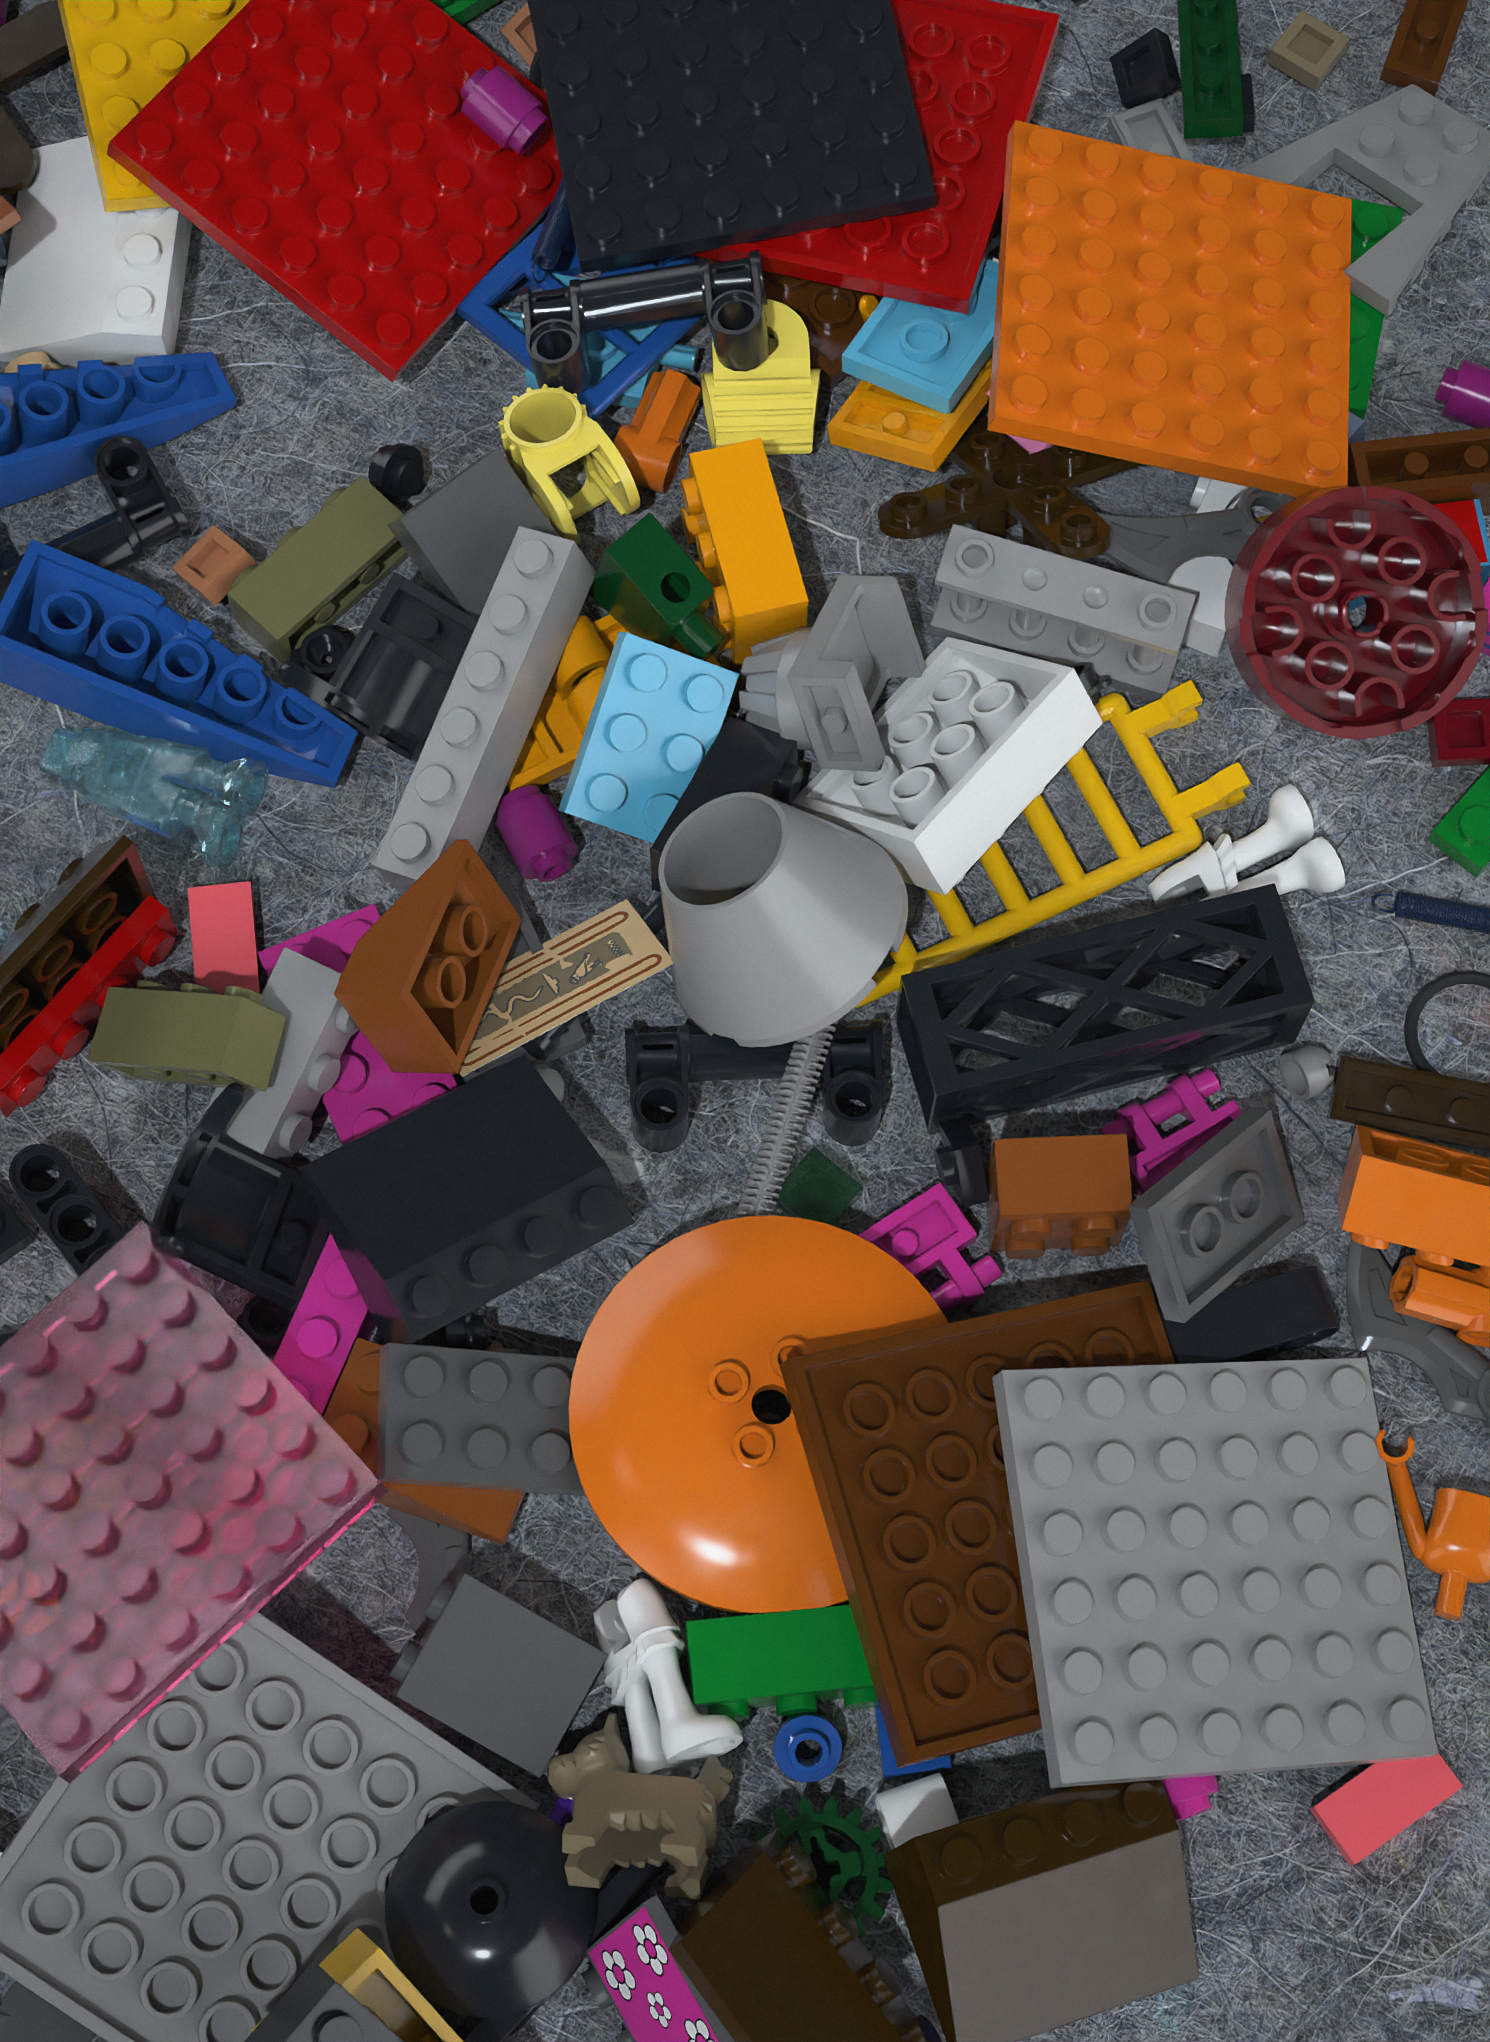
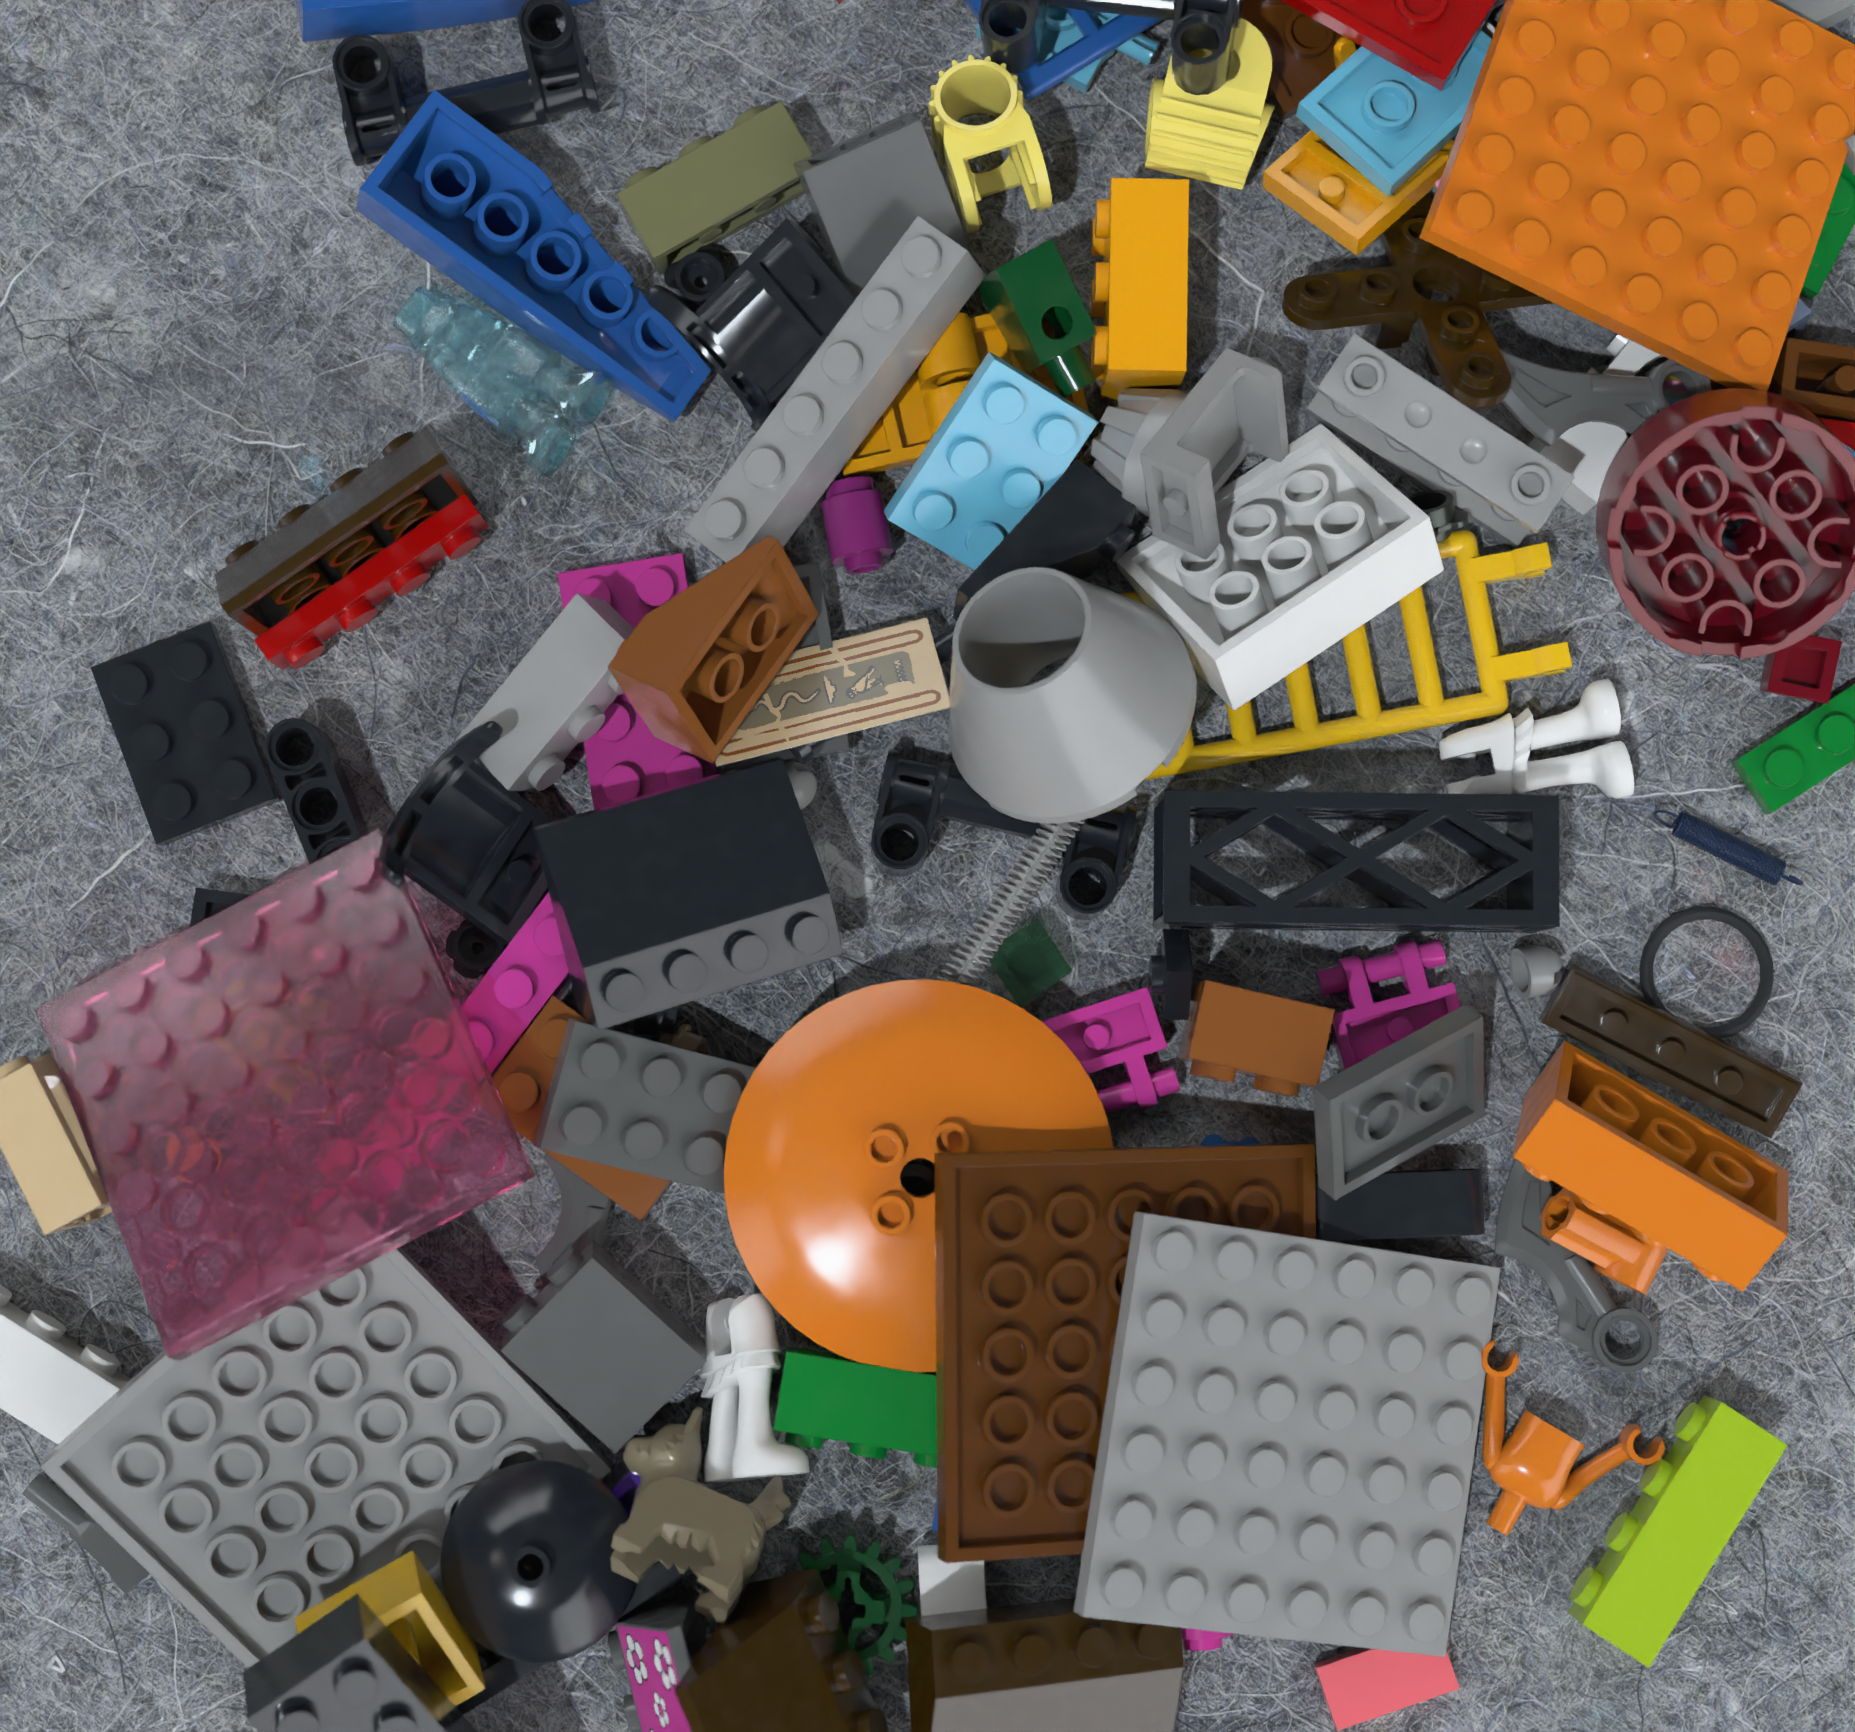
camera: 15 degrees right, 15 degrees up
olive brick [88,980,286,1092] -> none
nougat plate [171,525,257,607] -> none
coral tile [188,881,262,994] -> none
black plate [368,443,424,504] -> none
orange piece [613,369,701,494] -> none
blue plate [773,1713,842,1782] -> none

